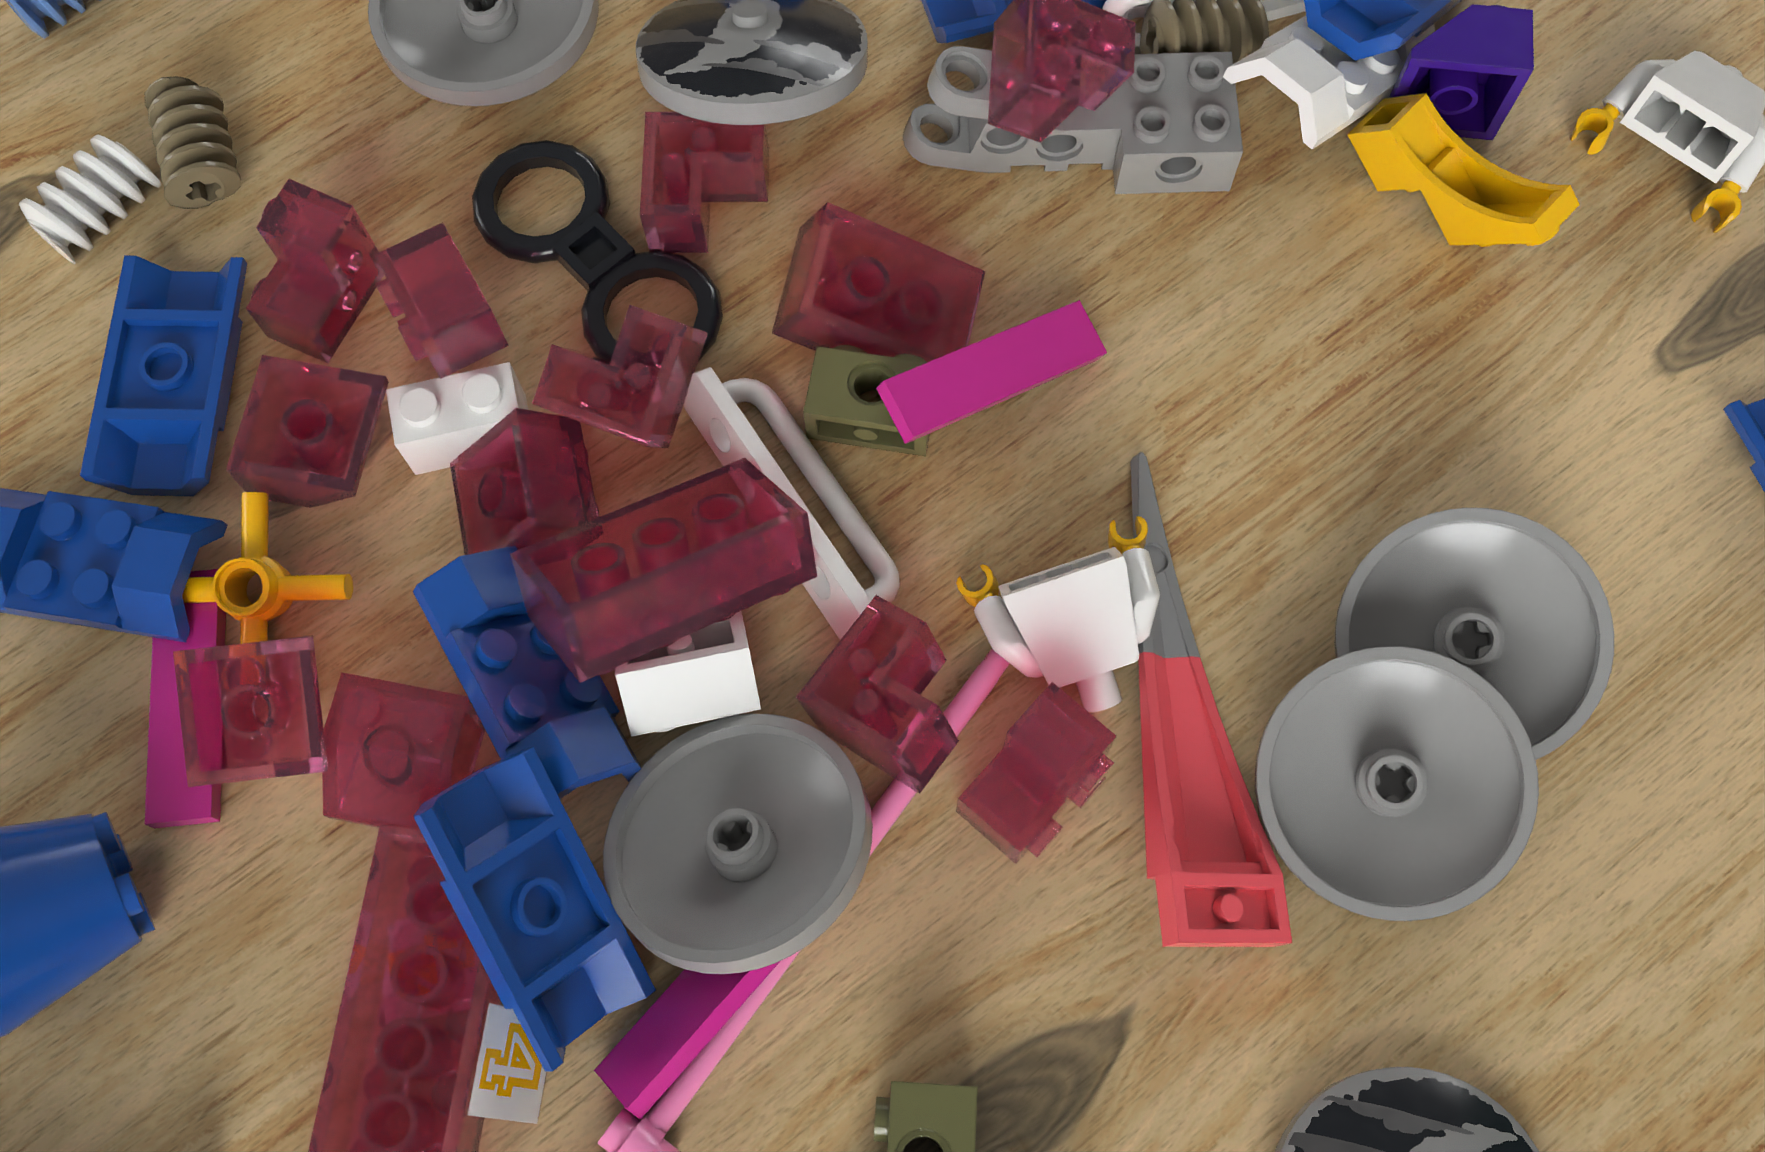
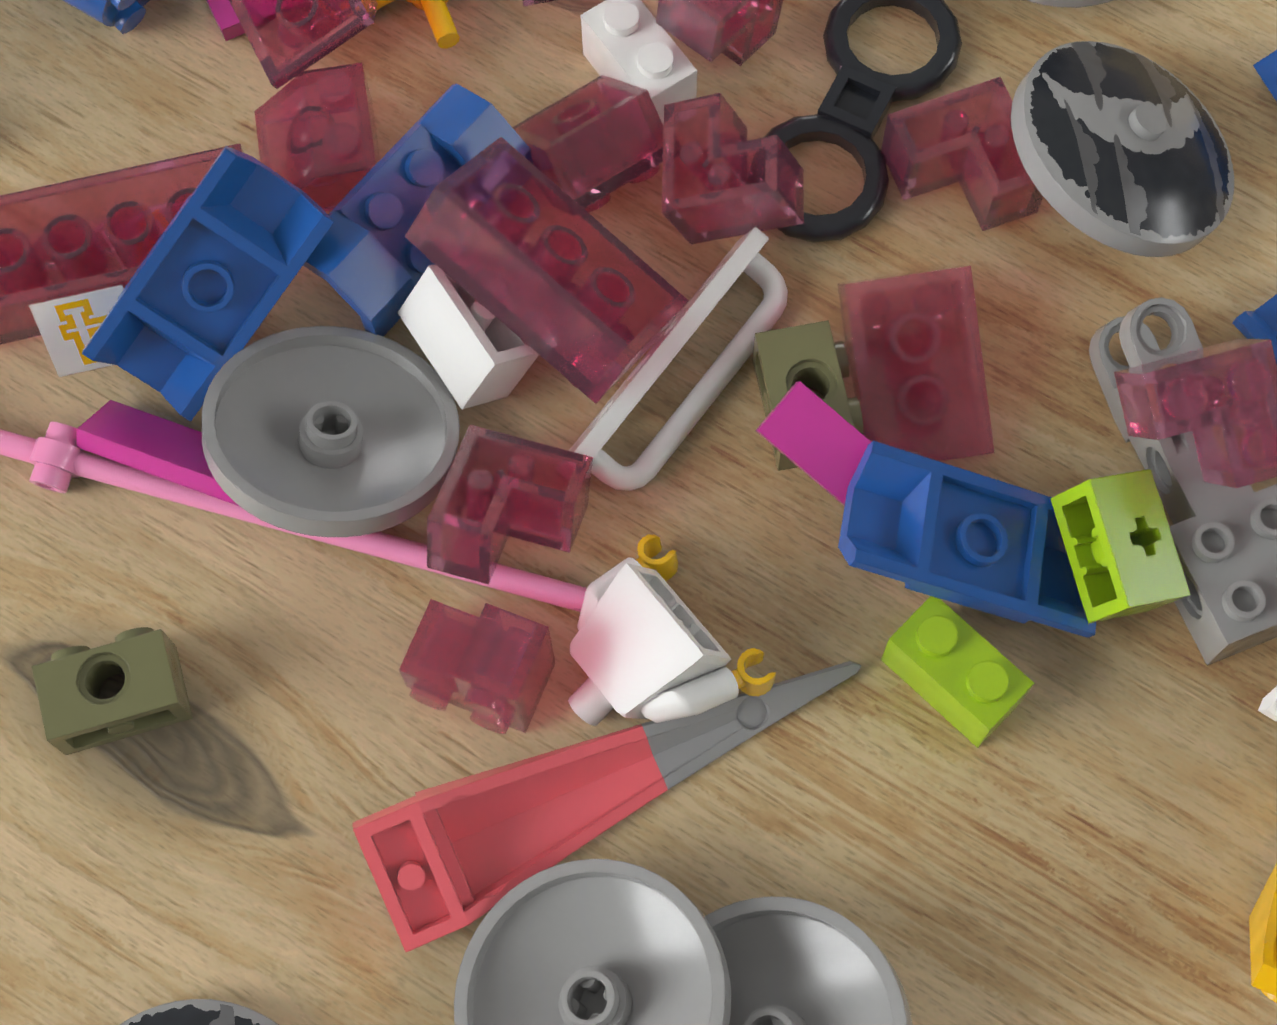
camera: 70 degrees right, 0 degrees up
none -> blue piece [838,440,1097,638]
none -> lime brick [881,596,1034,748]
none -> lime brick [1050,469,1191,624]

